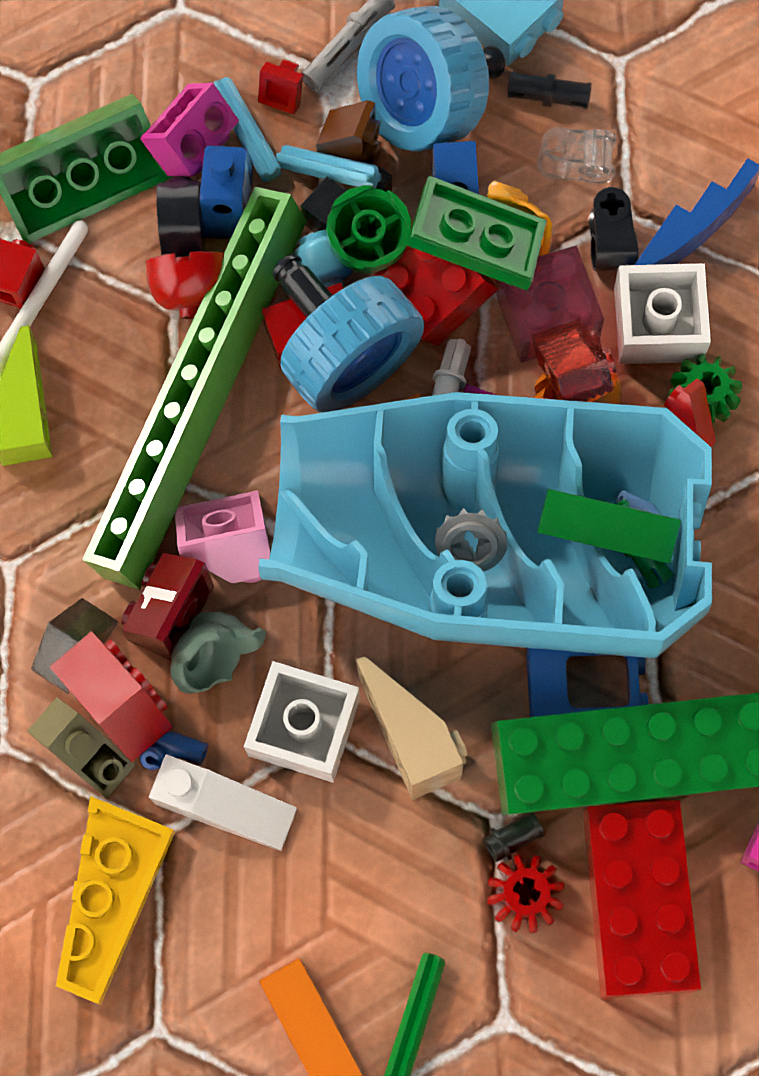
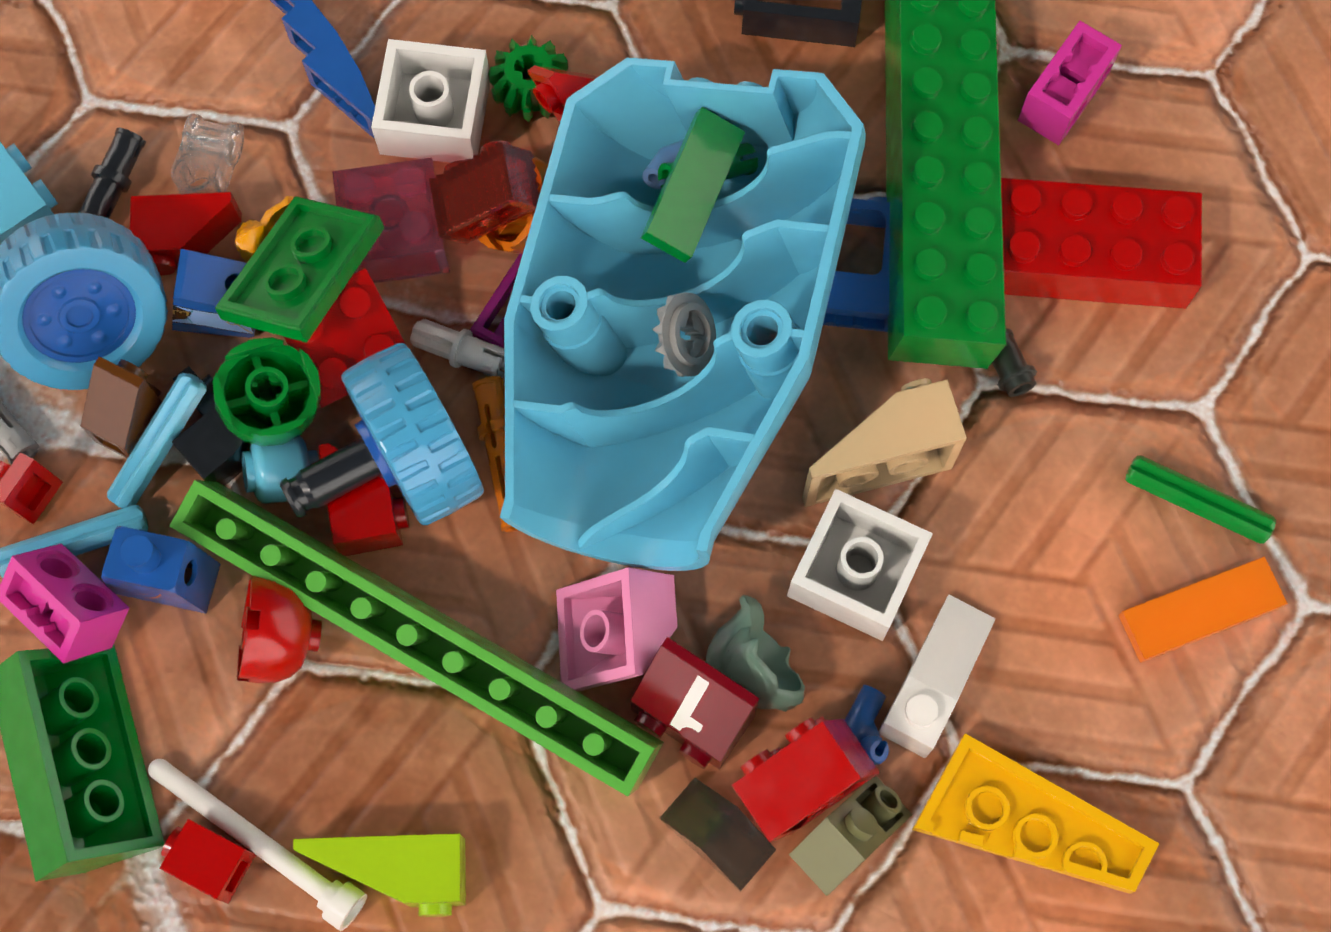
camera: 85 degrees left, 0 degrees up
black brick [157,176,206,258] -> none
red gear [487,854,565,934] -> none
black piece [588,187,638,271] -> none
none -> red slope [129,192,242,276]

